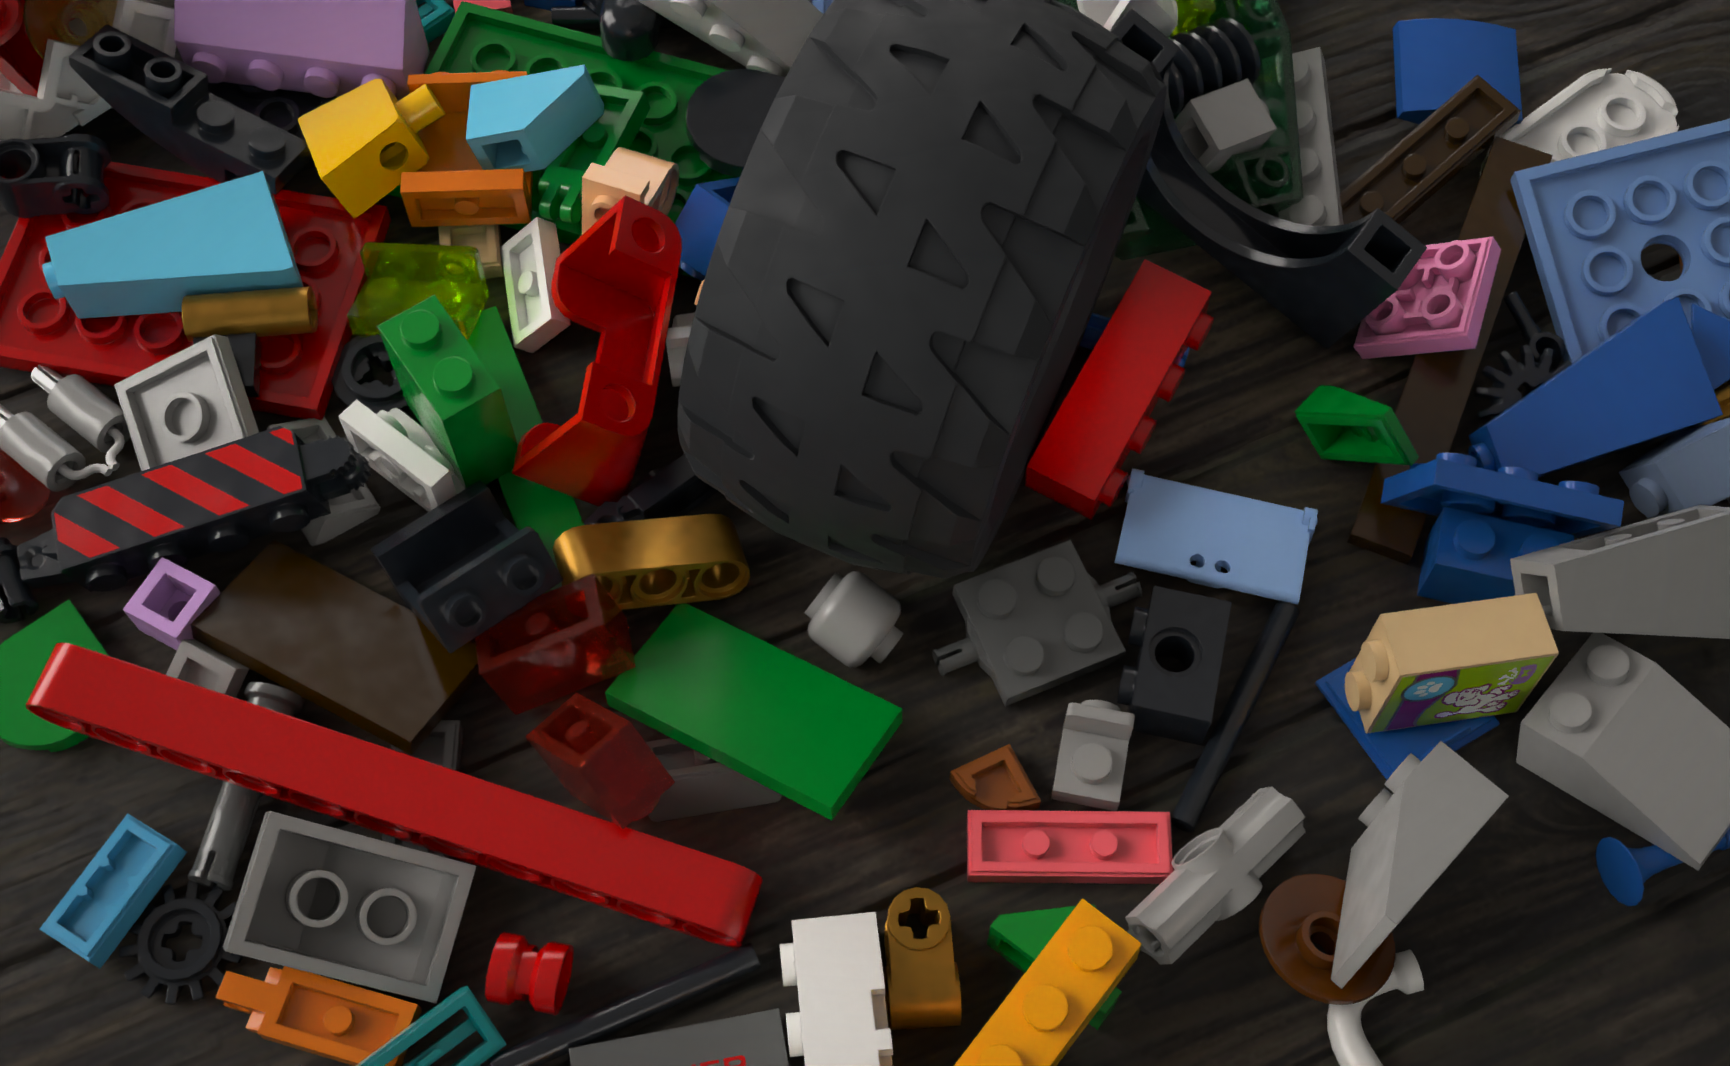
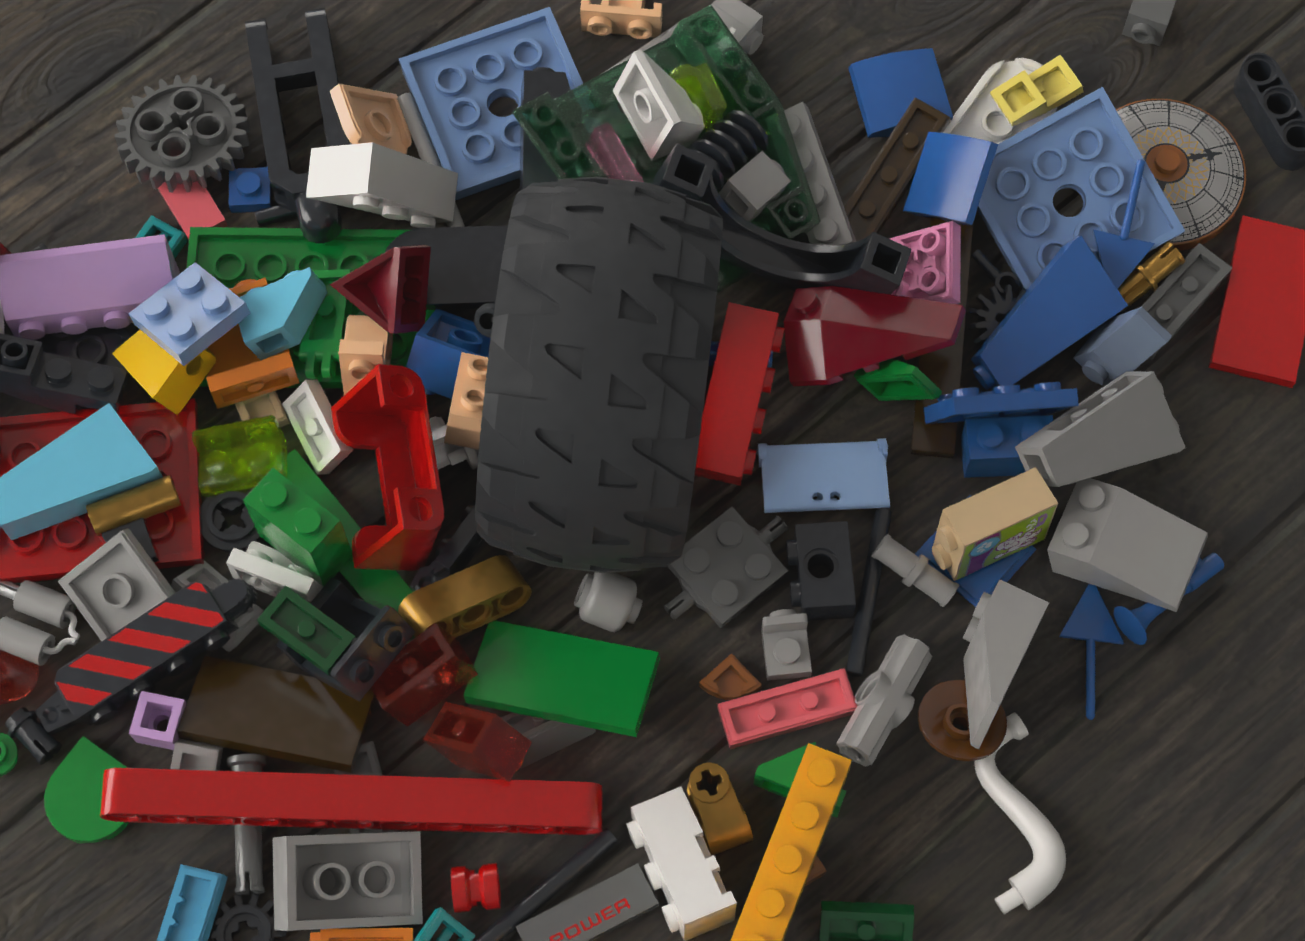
camera: 15 degrees left, 5 degrees up
none -> medium blue plate [128,262,251,366]
none -> dark green plate [257,585,357,676]
none -> dark red slope [330,245,431,334]
none -> dark red wedge [784,286,966,387]
none -> light grey pin [871,534,959,607]
none -> blue slope [903,132,998,225]
none -> light yellow slope [990,55,1083,126]
none -> blue piece [1059,584,1124,720]

